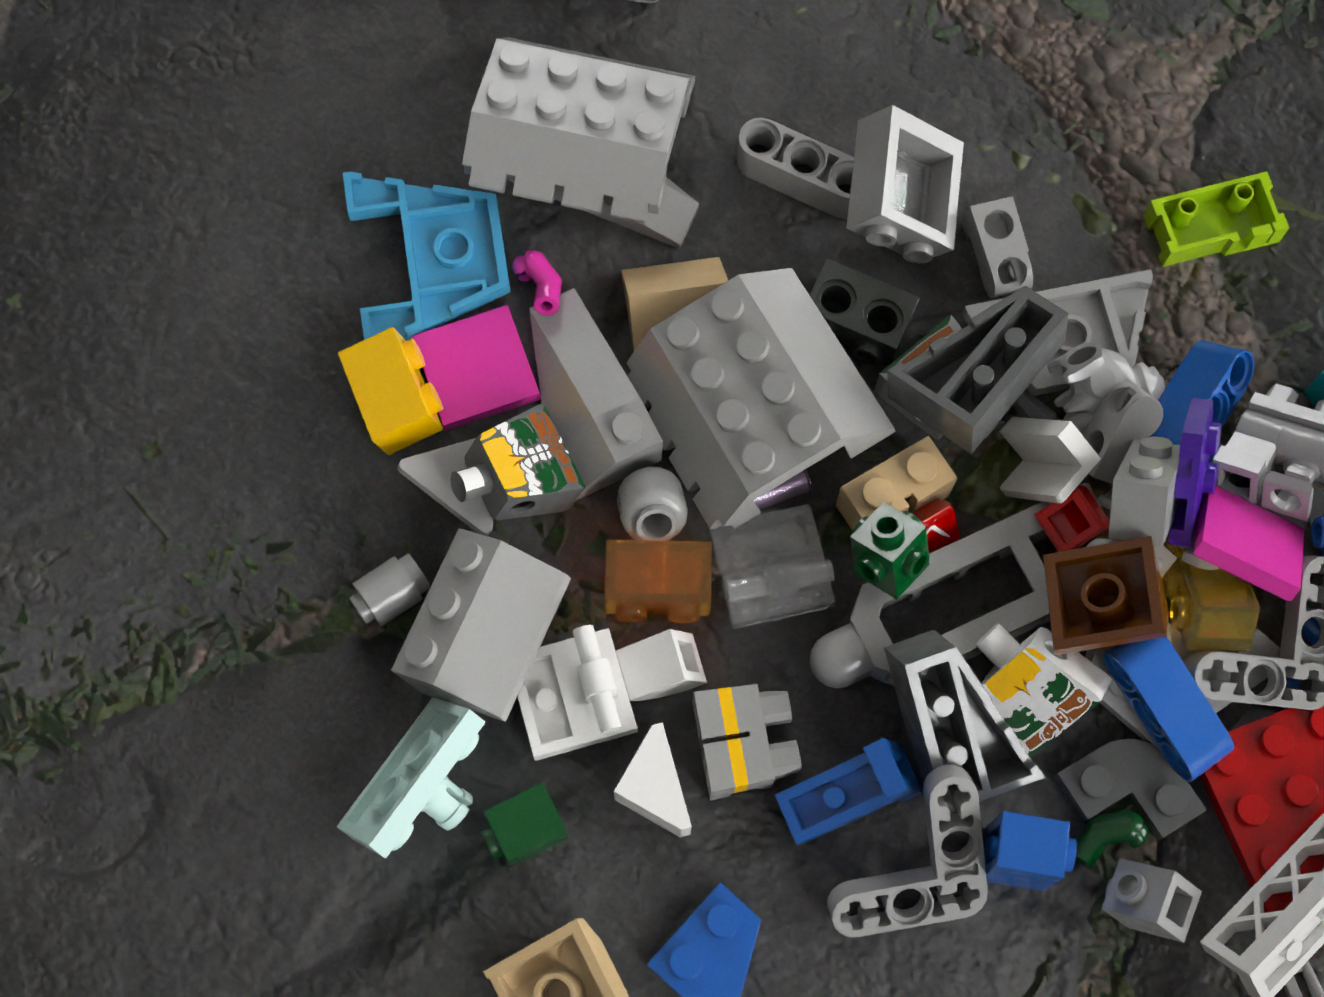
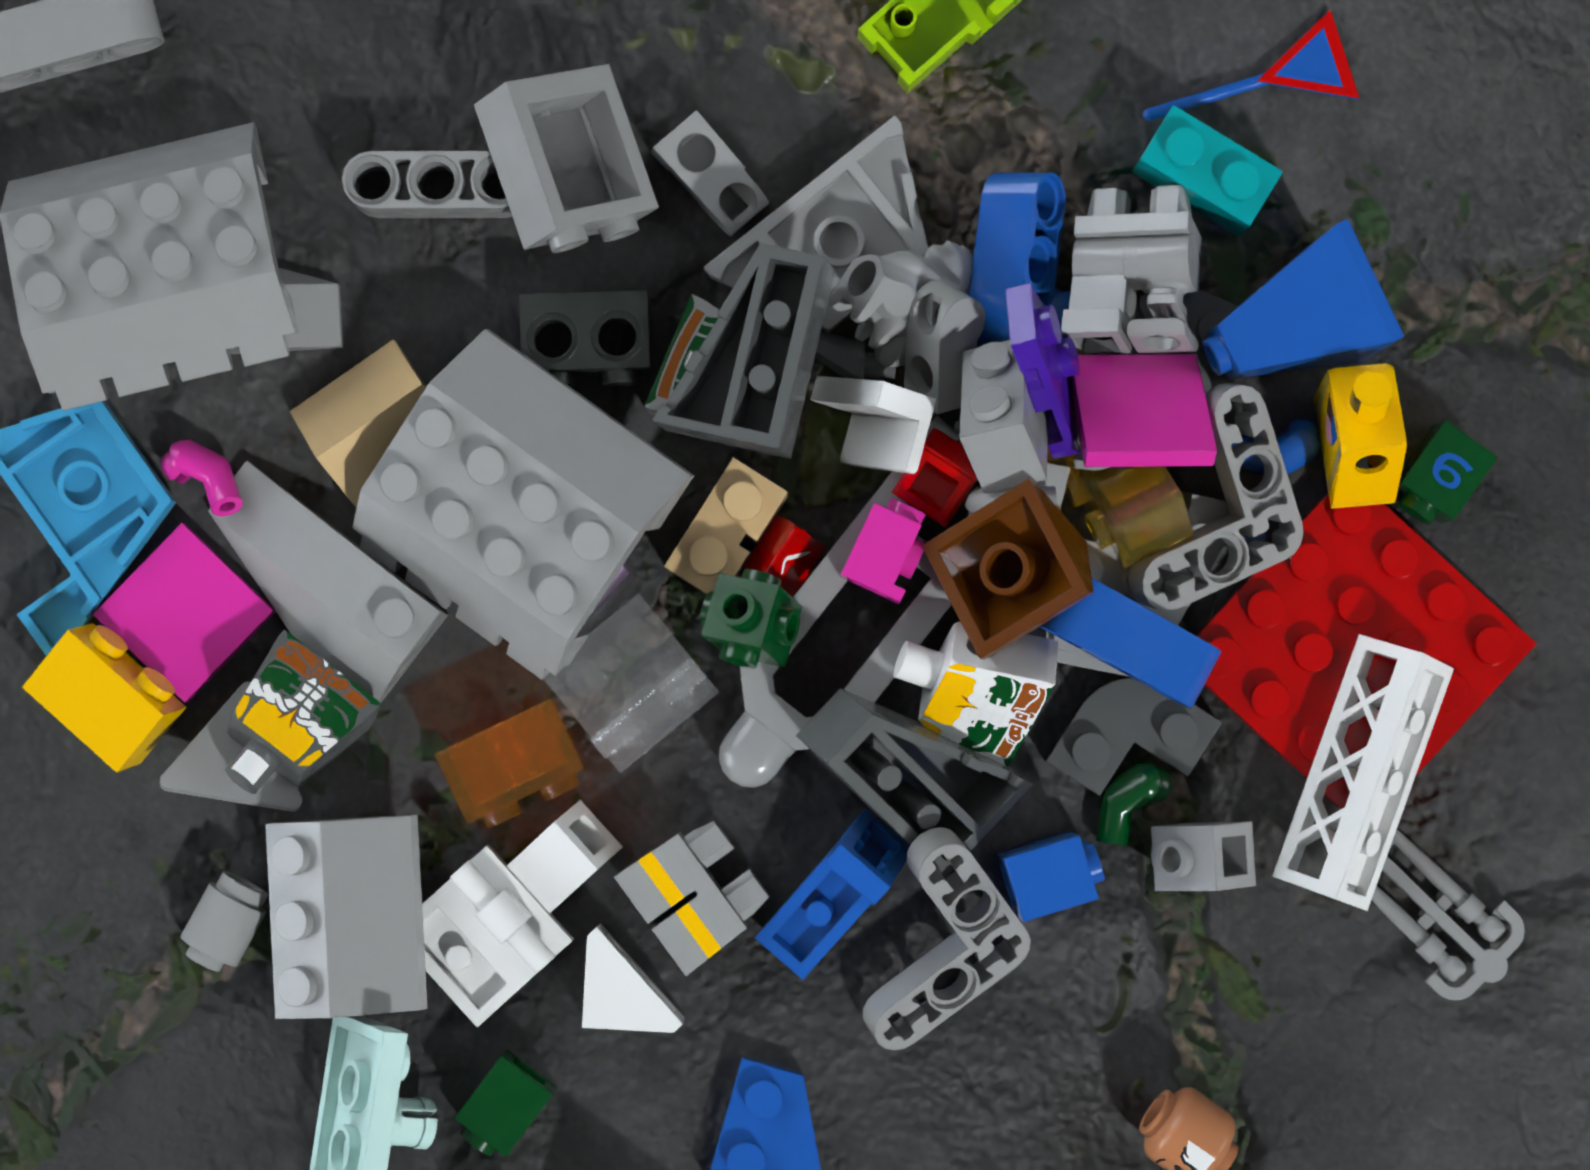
camera: 25 degrees left, 15 degrees up
light grey head [617,467,688,544] -> none
none -> dark pink brick [840,498,926,604]

